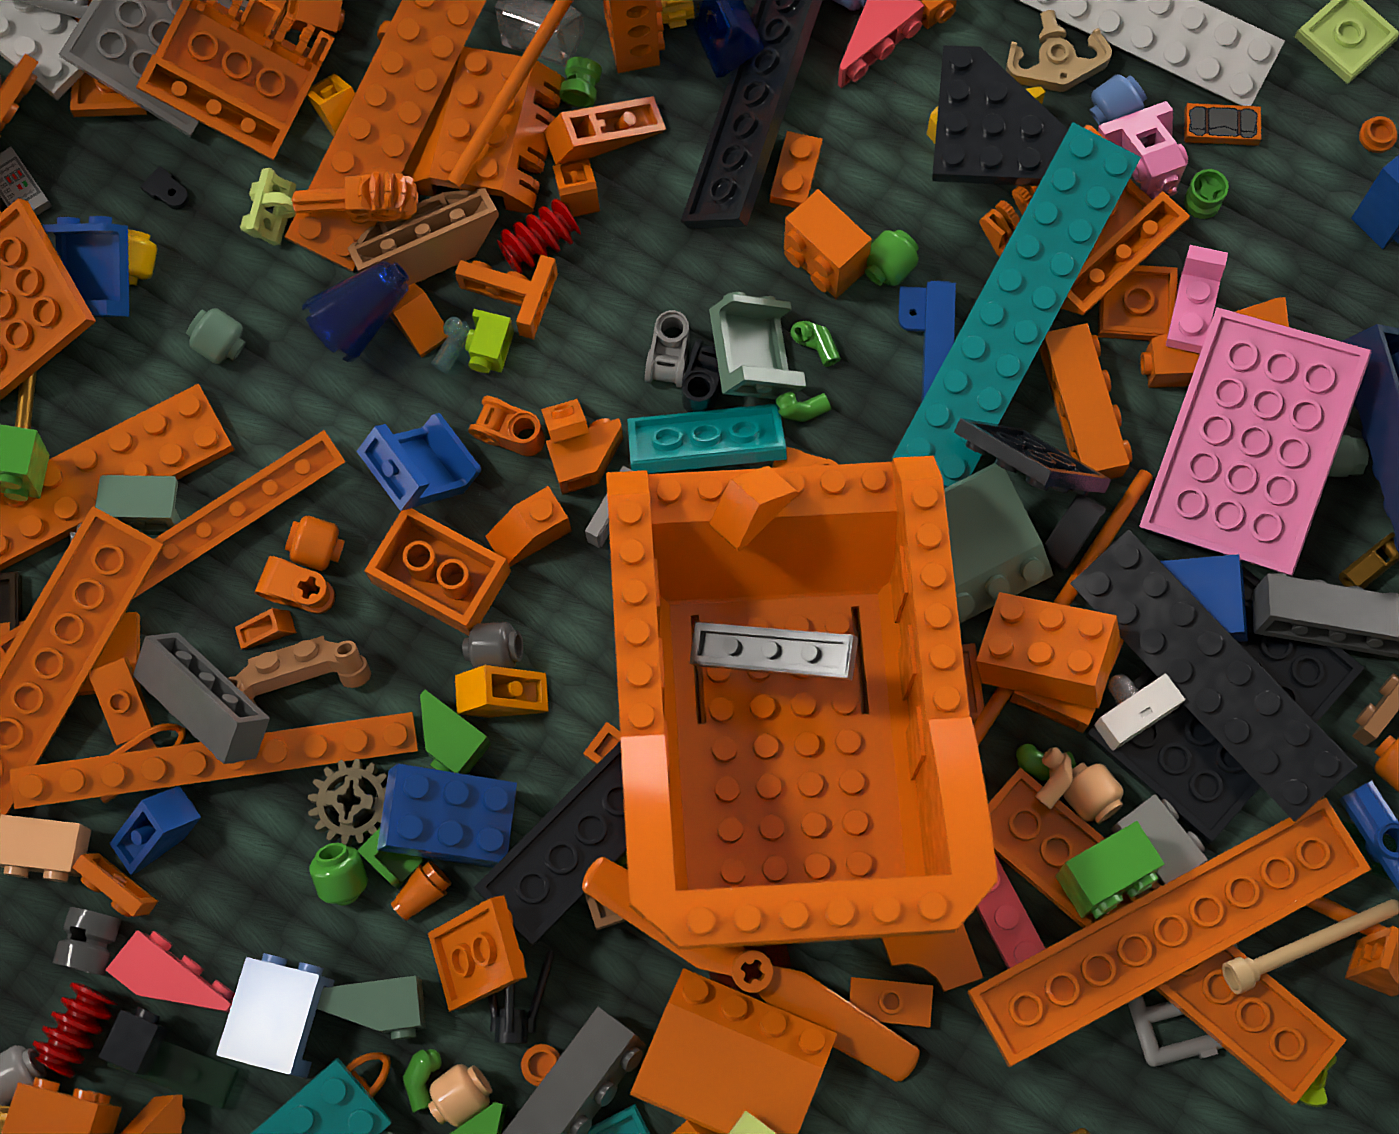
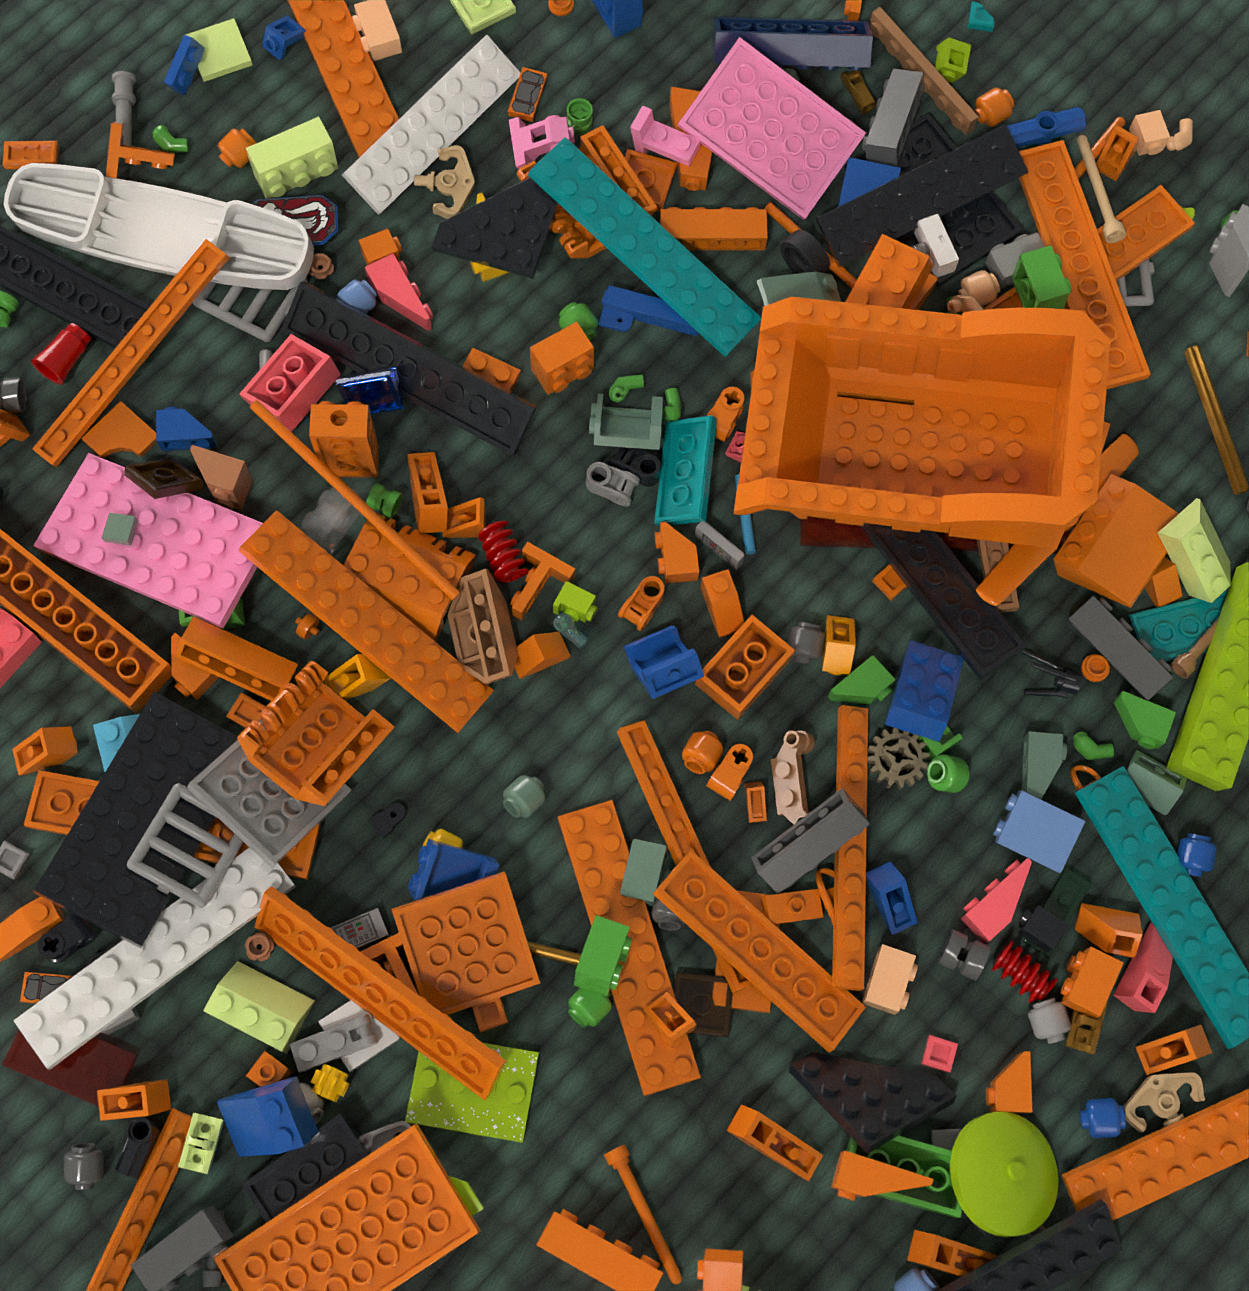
camera: 85 degrees left, 0 degrees up
orange plate [72,853,158,917] -> none
yellowish green hips [240,168,296,246] -> none
orange gear [292,171,418,223] -> none
clear blue cone [301,261,409,362] -> none
orange cone [391,861,452,921] -> none
orange plate [428,895,527,1012] -> none
light nougat head [428,1064,492,1128] -> none
orange plate [541,399,590,444] -> none
tile [689,622,858,680] -> none
orange slope [709,466,798,552] -> none
black plate [954,418,1111,496] -> none
medium blue head [1089,74,1147,125] -> none

